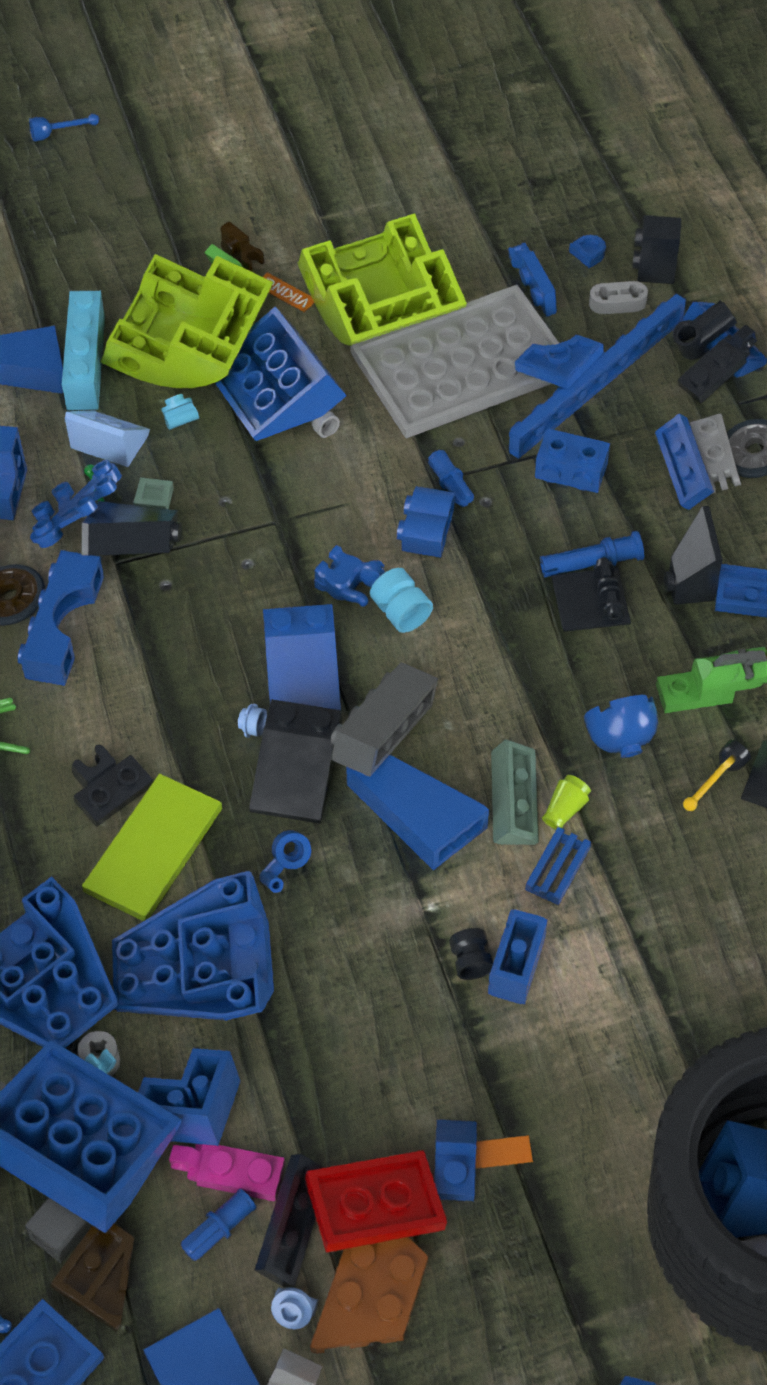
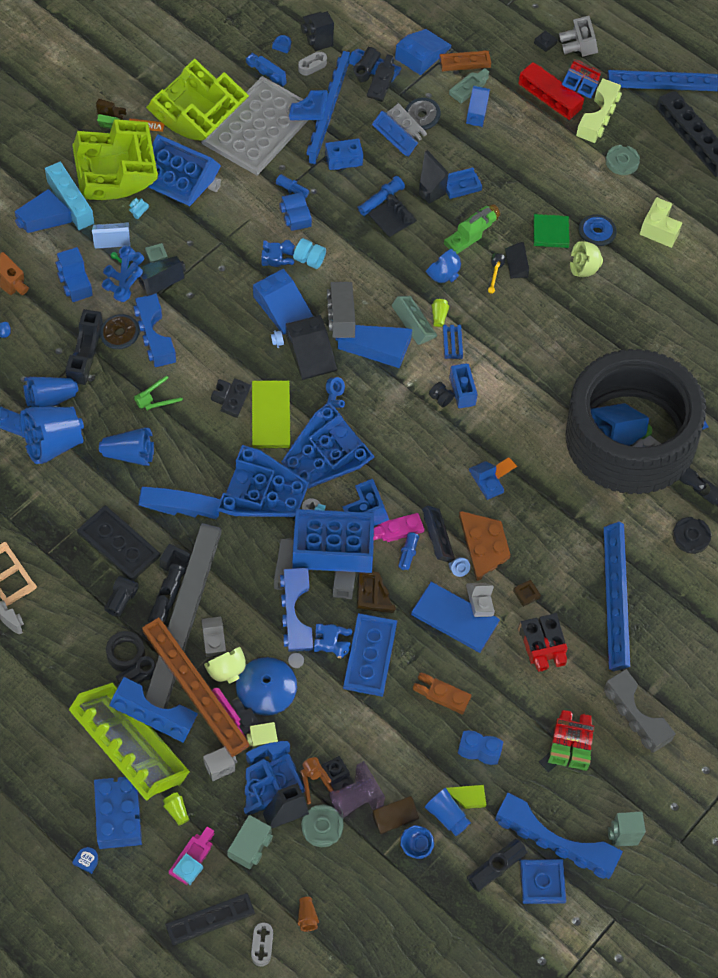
camera: 35 degrees left, 5 degrees up
red plate [305,1150,447,1253] -> none

